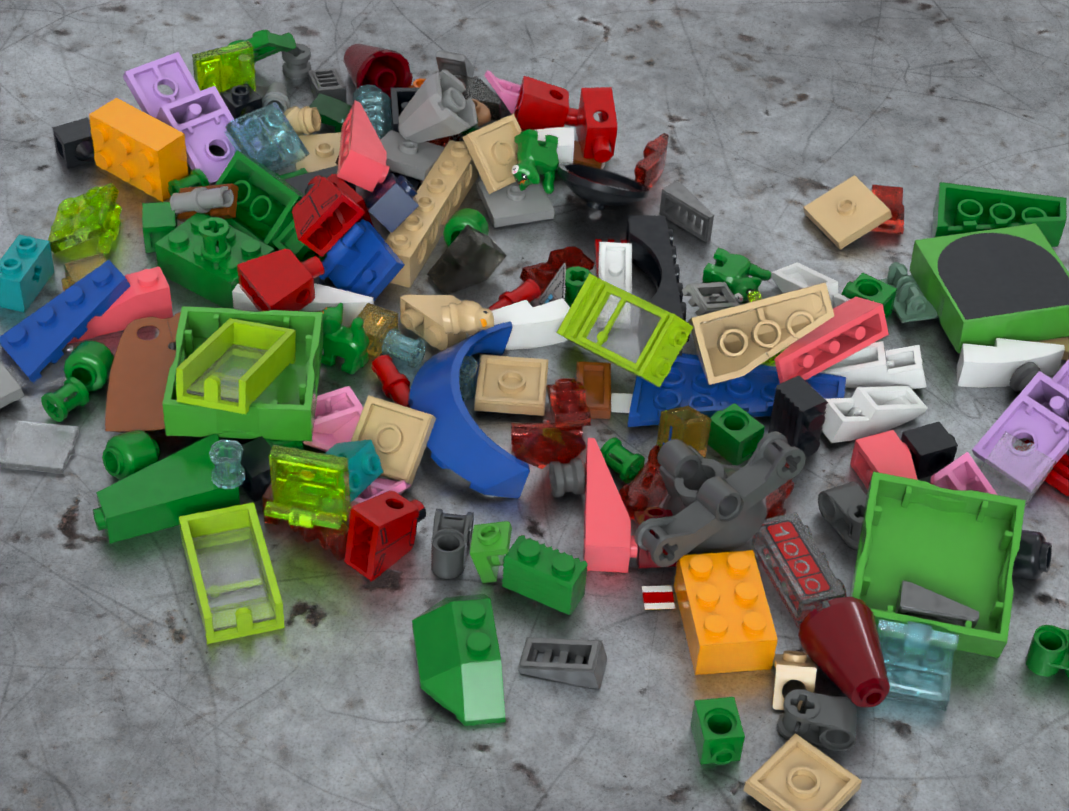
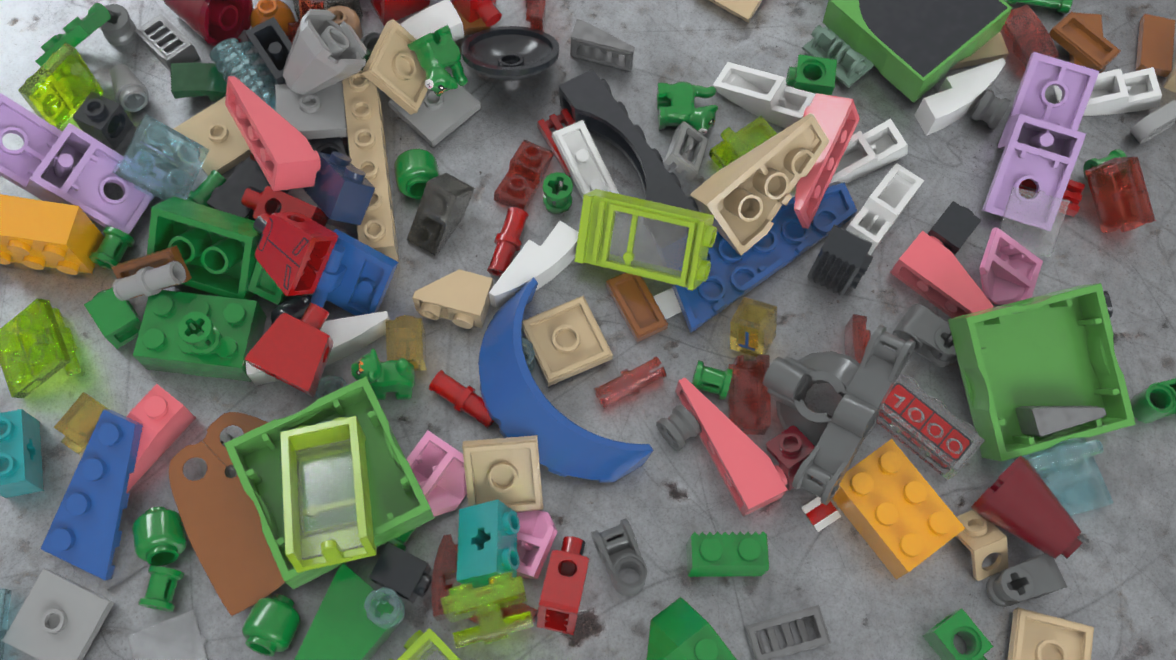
camera: 30 degrees left, 25 degrees up
tan animal [278,106,321,136] -> none
clear light blue bush [382,328,427,368] -> none
tan animal [441,300,494,335] -> none
bright green bracket [470,521,512,583] -> none
clear red slope [514,428,586,469] -> none
light grey sticker [538,263,566,305] -> none
clear red slope [547,378,591,429] -> none
green brick [706,403,765,466] -> none

